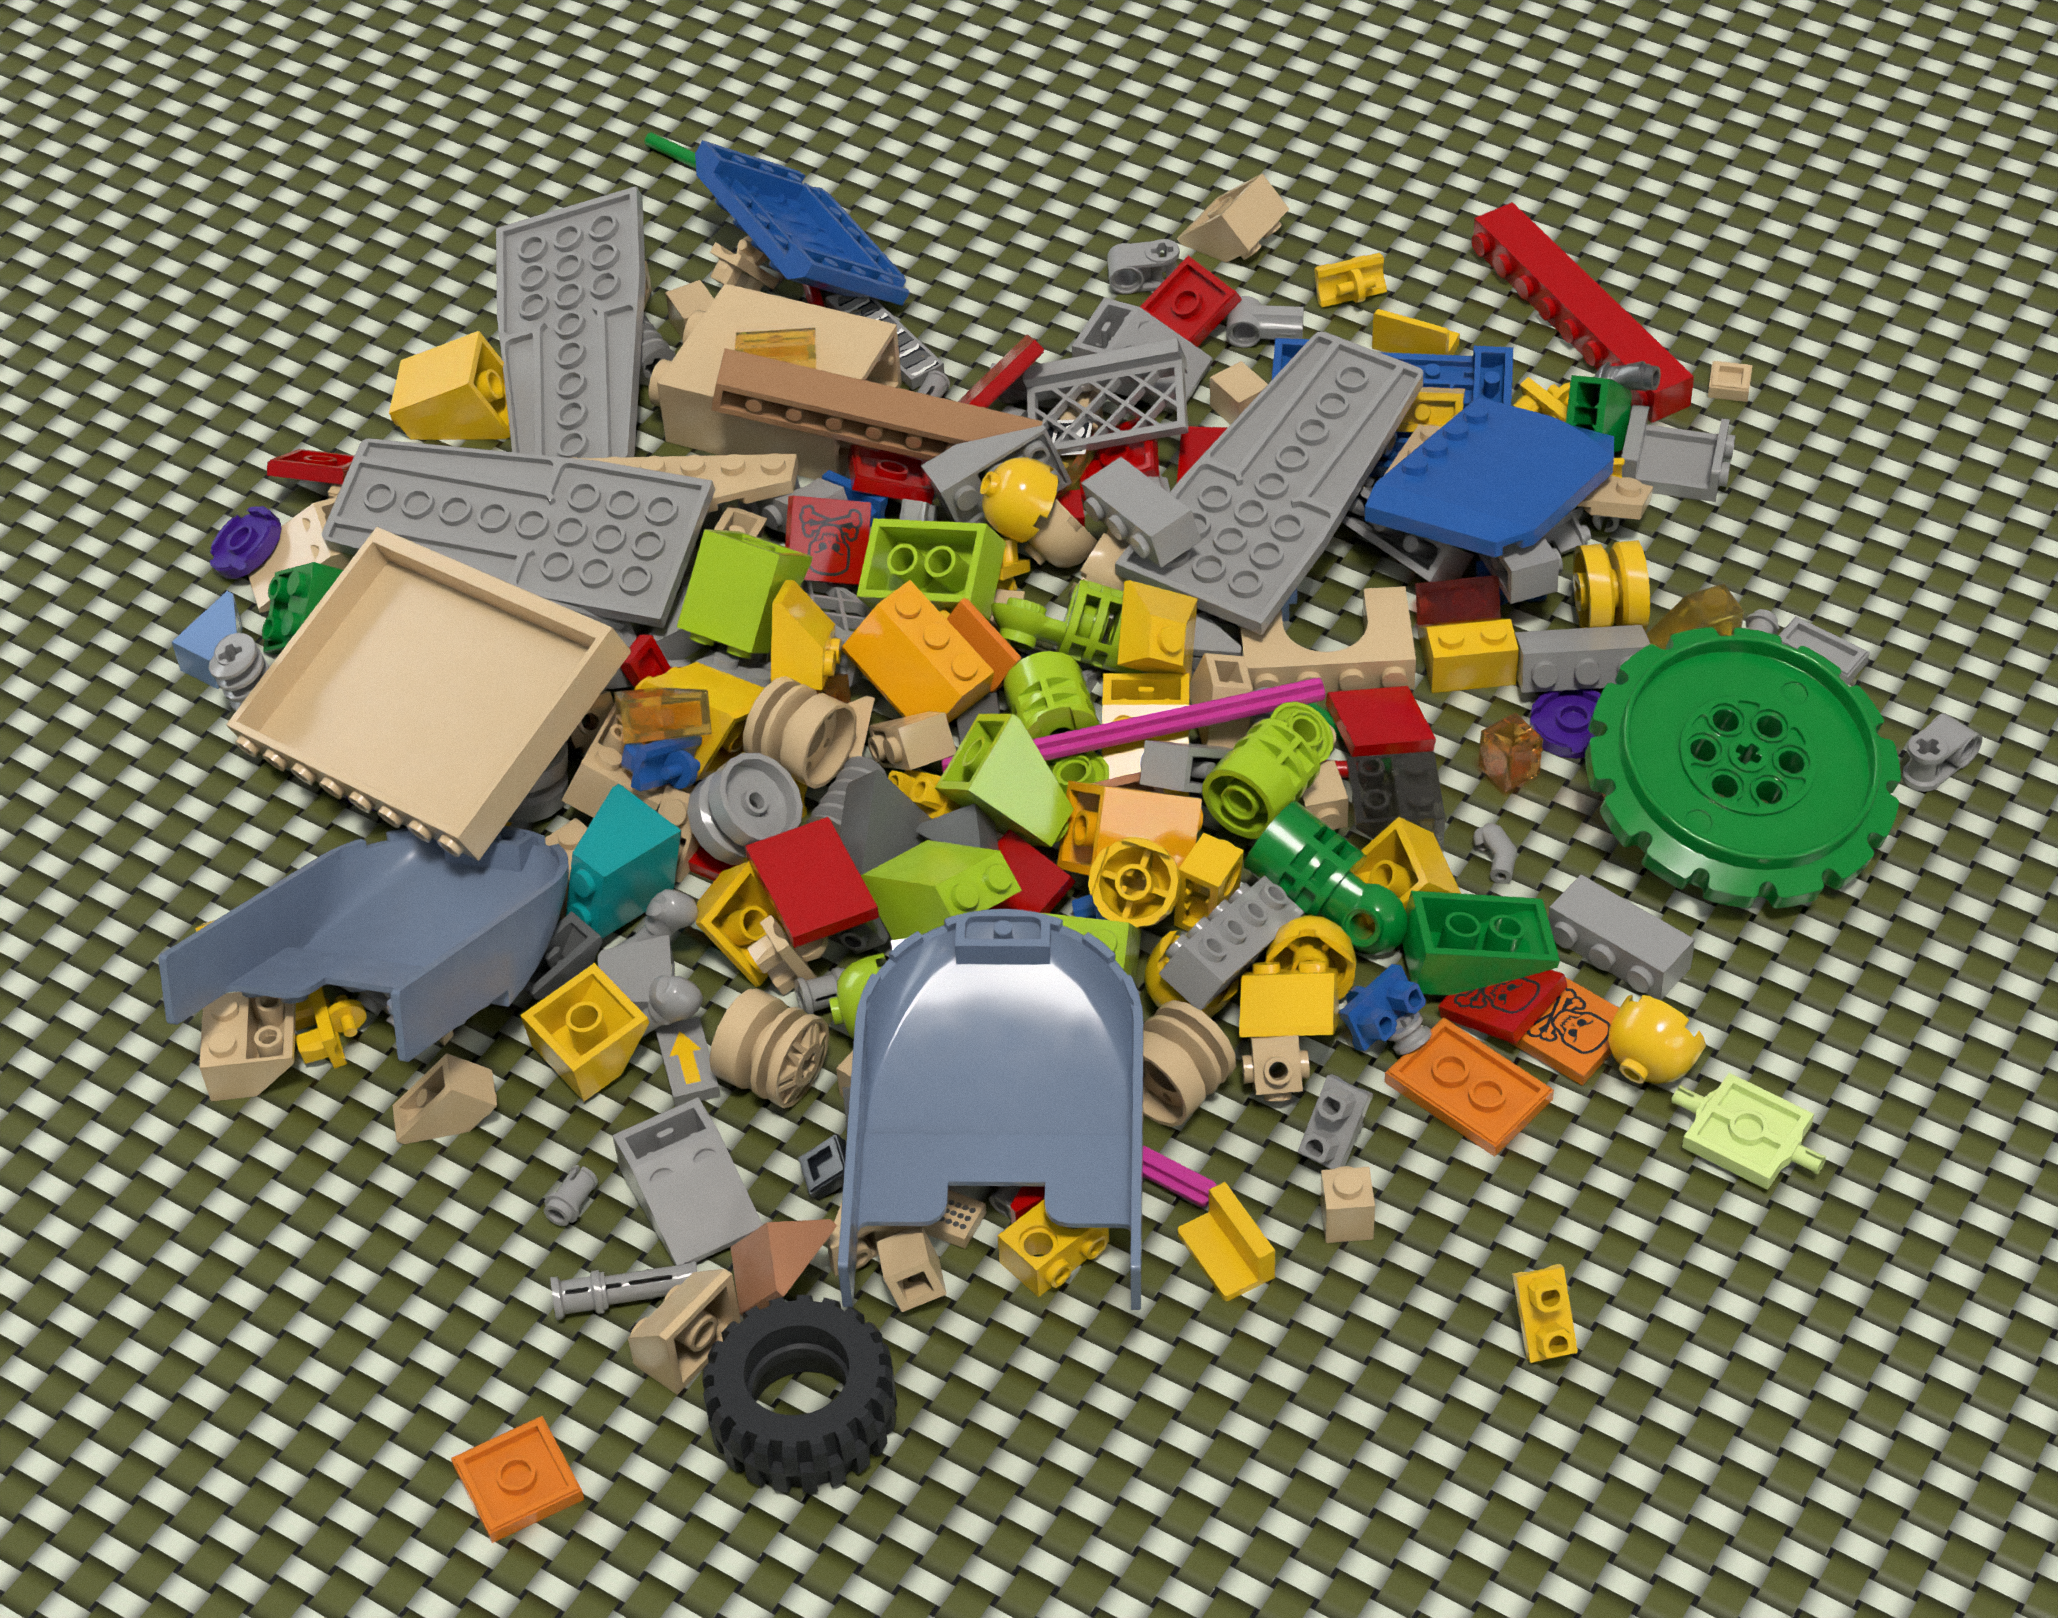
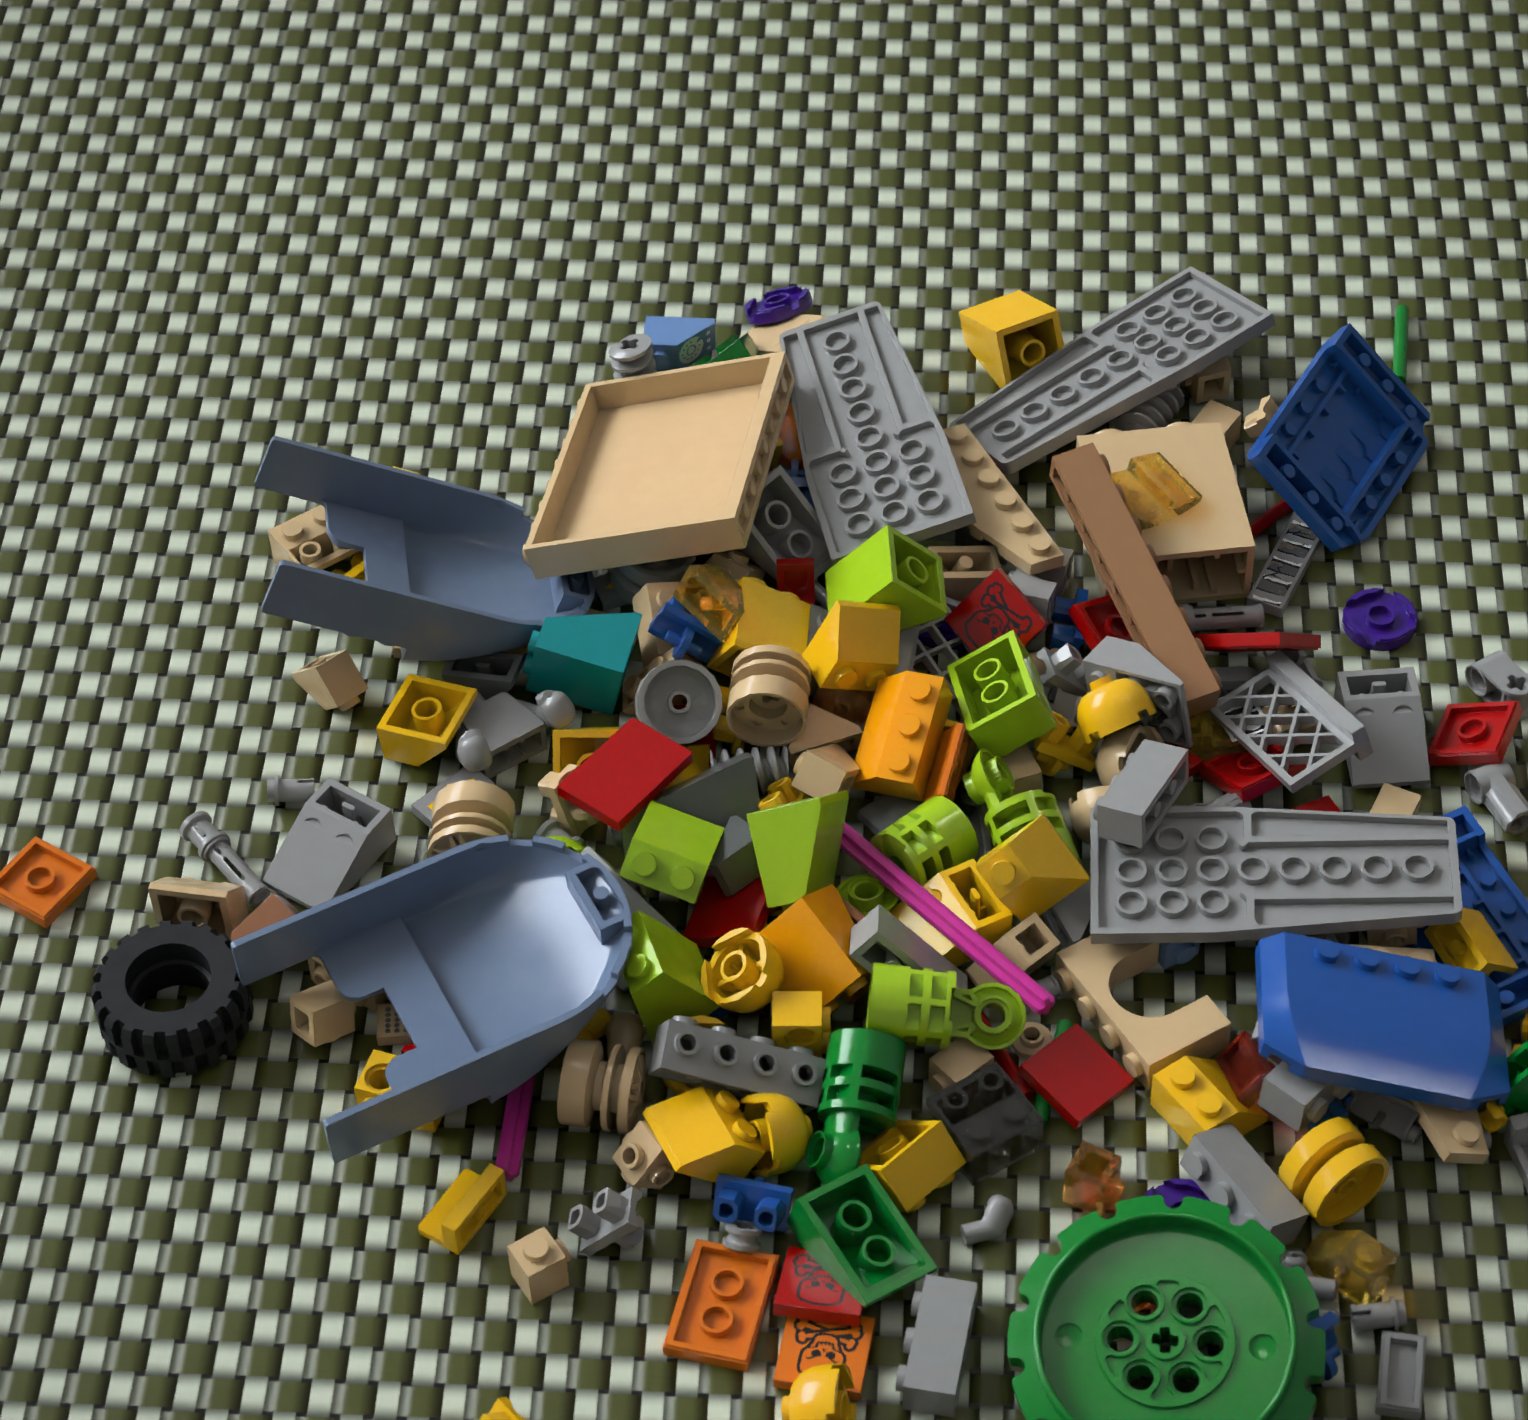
camera: 60 degrees right, 0 degrees up
red tile [267,449,355,485] -> none
none -> dark purple tile [1342,588,1417,651]

